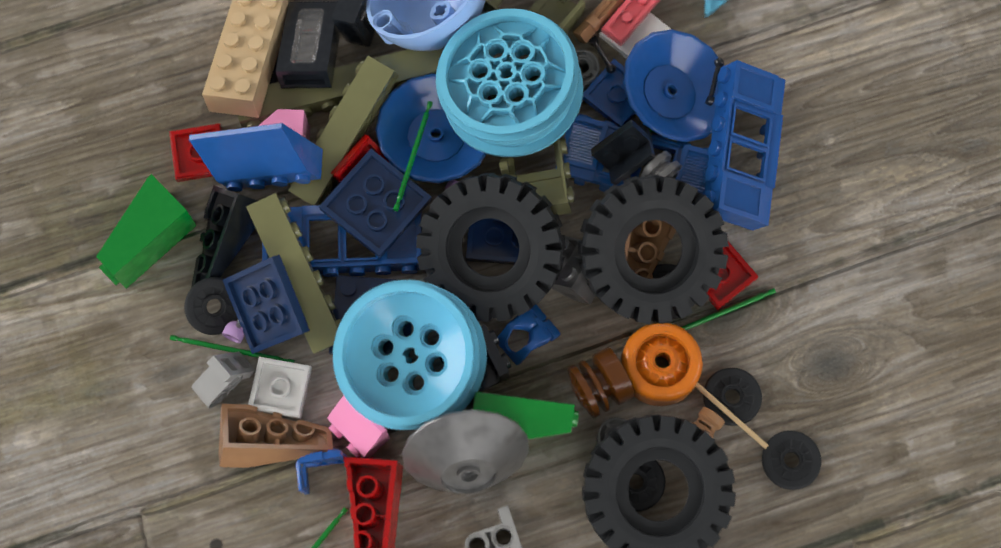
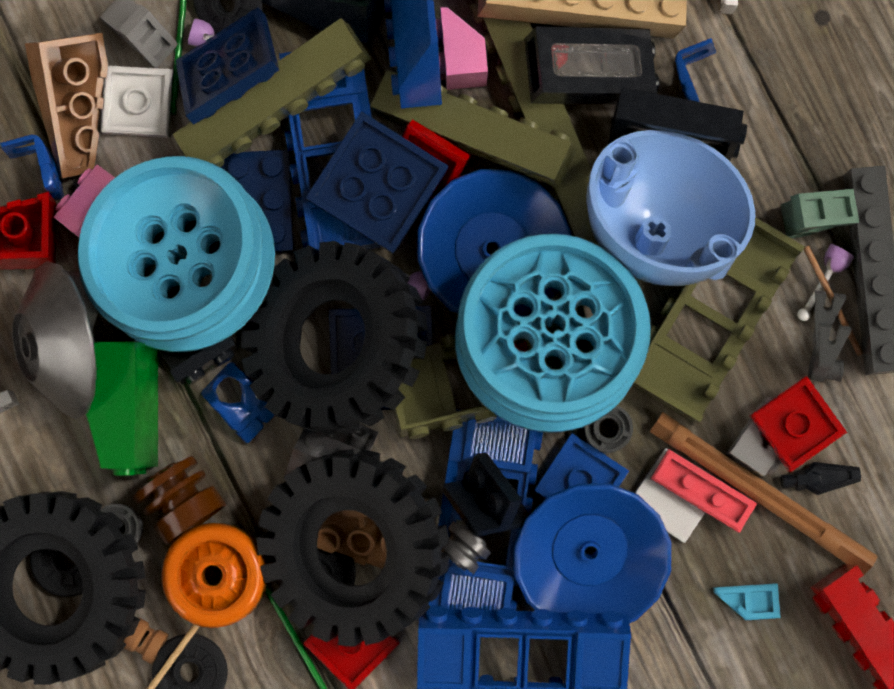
camera: 80 degrees right, 10 degrees up
green piece [393,101,433,211] -> none
black hinge [589,35,616,74] -> none
black hinge [705,58,724,106] -> none

